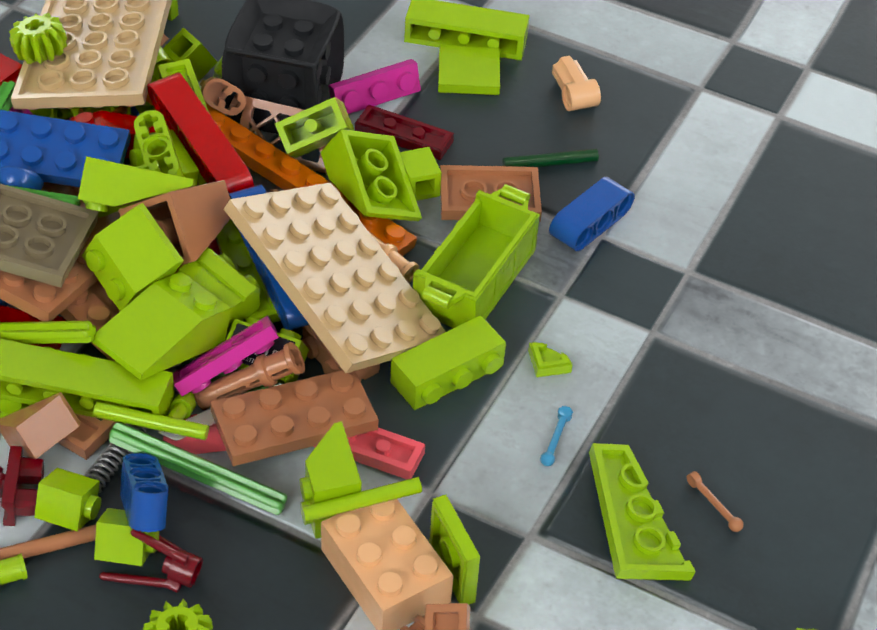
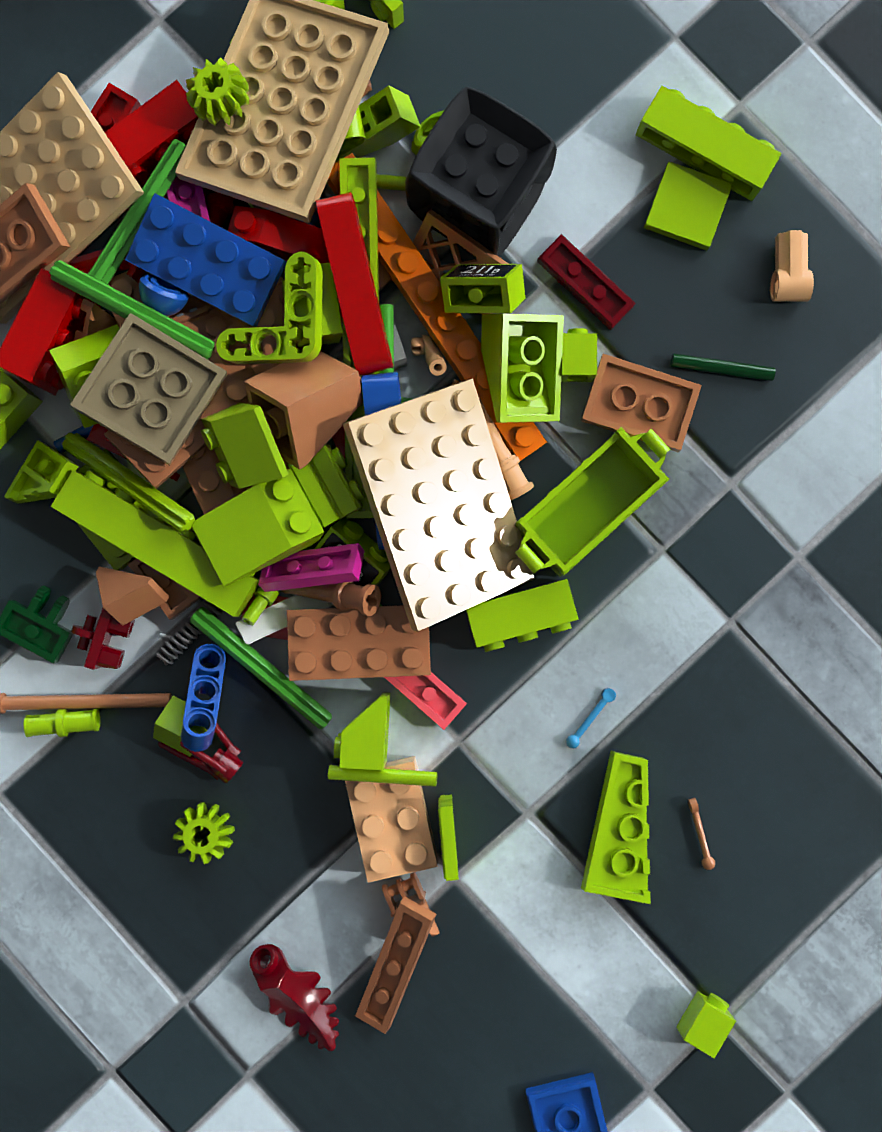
camera: 25 degrees right, 40 degrees up
lime brick [34,468,101,532] -> none
lime slope [78,156,196,213] -> none
lime bar [93,402,209,440] -> none
nougat piece [200,77,246,116] -> none
dark pink plate [328,59,421,114] -> none
lime tile [528,342,572,377] -> none
blue beam [549,177,635,251] -> none

